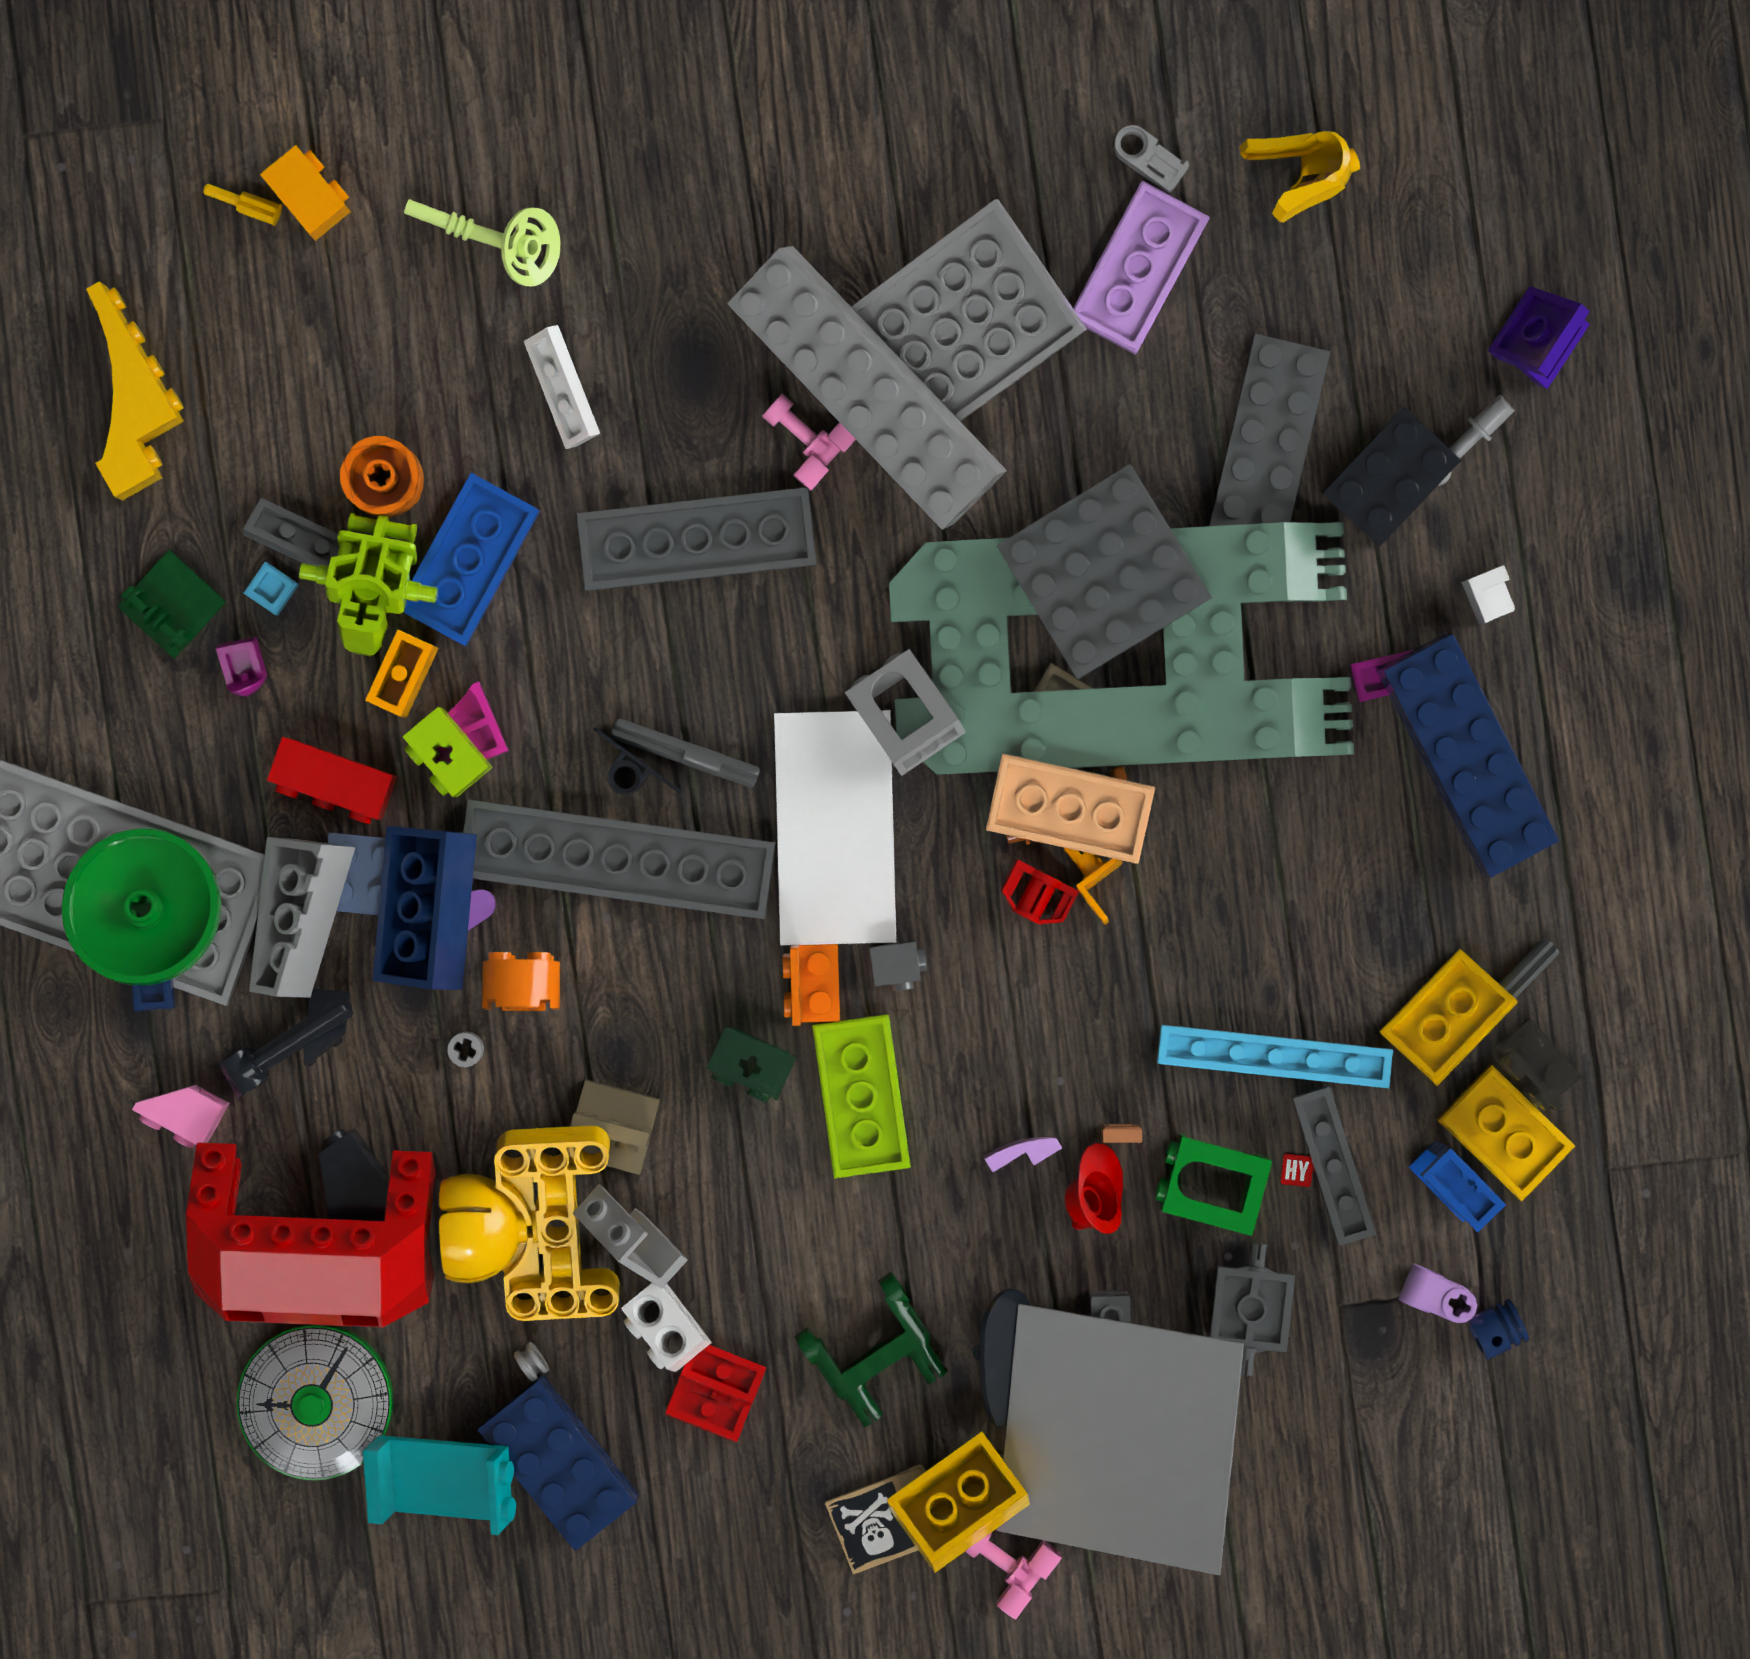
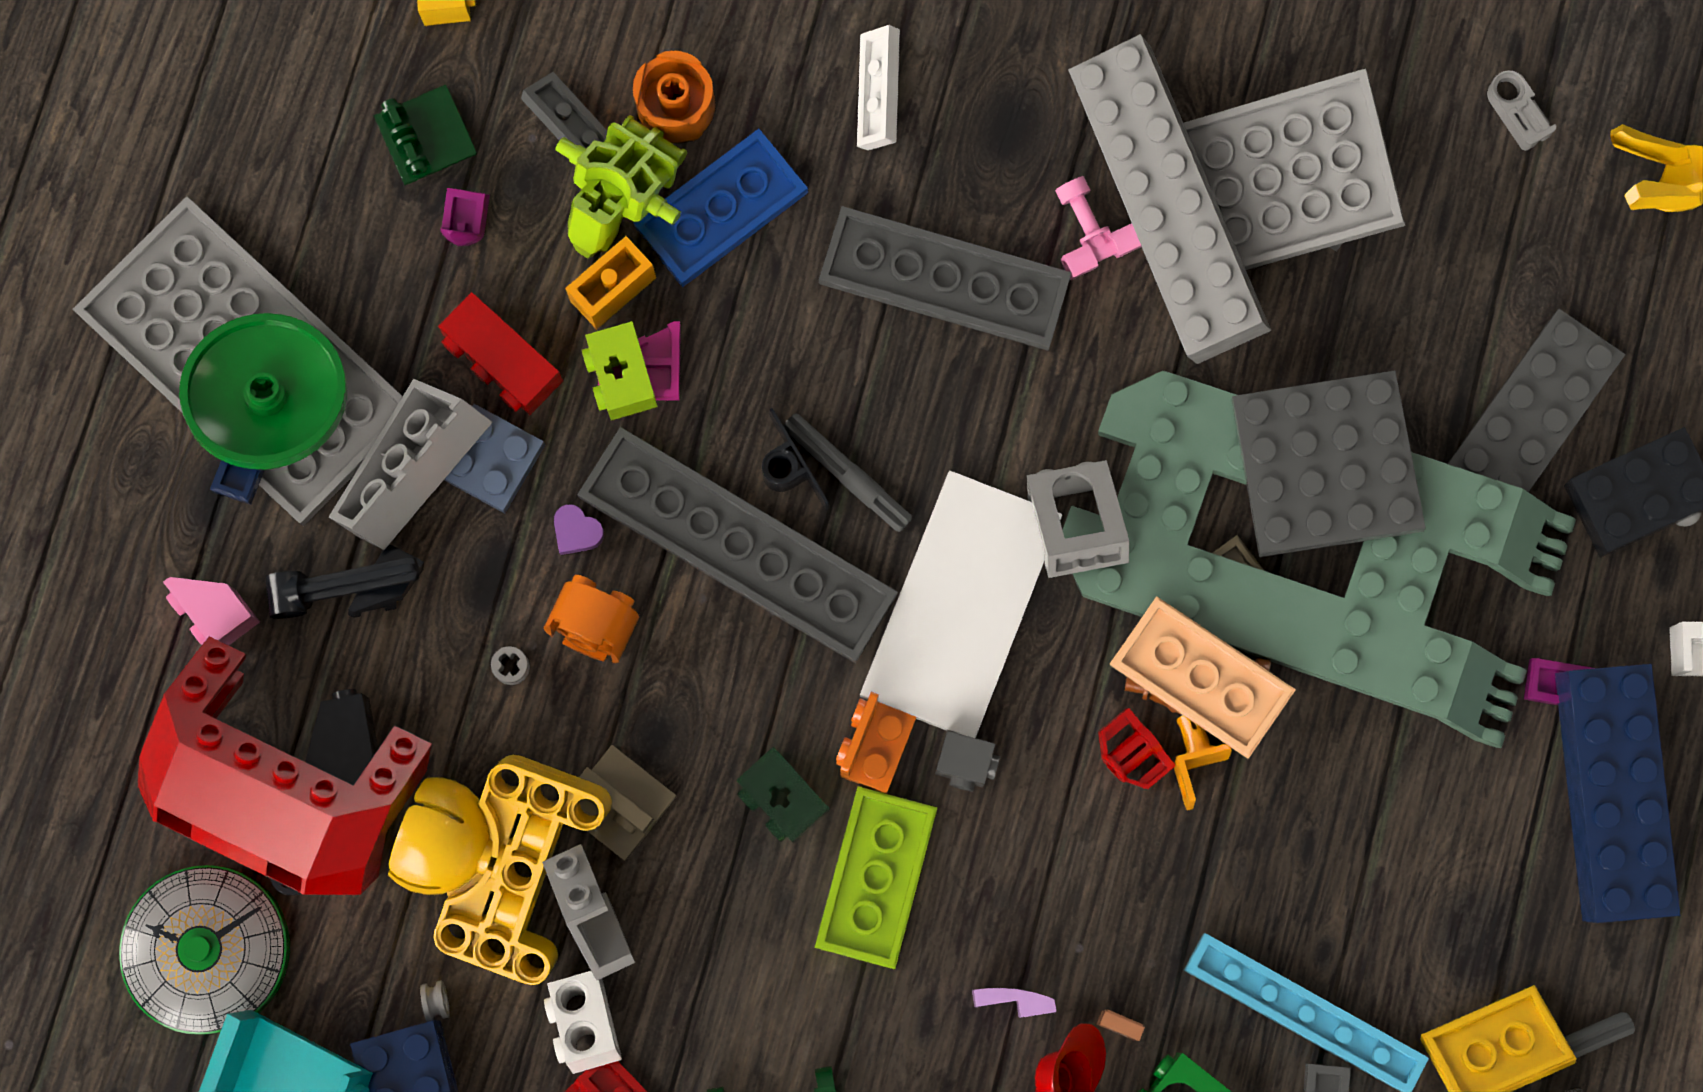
camera: 25 degrees right, 10 degrees down
medium azure tile [244,561,299,616] -> none
dark blue brick [372,826,477,990] -> none
lavender tile [1073,181,1210,355] -> none

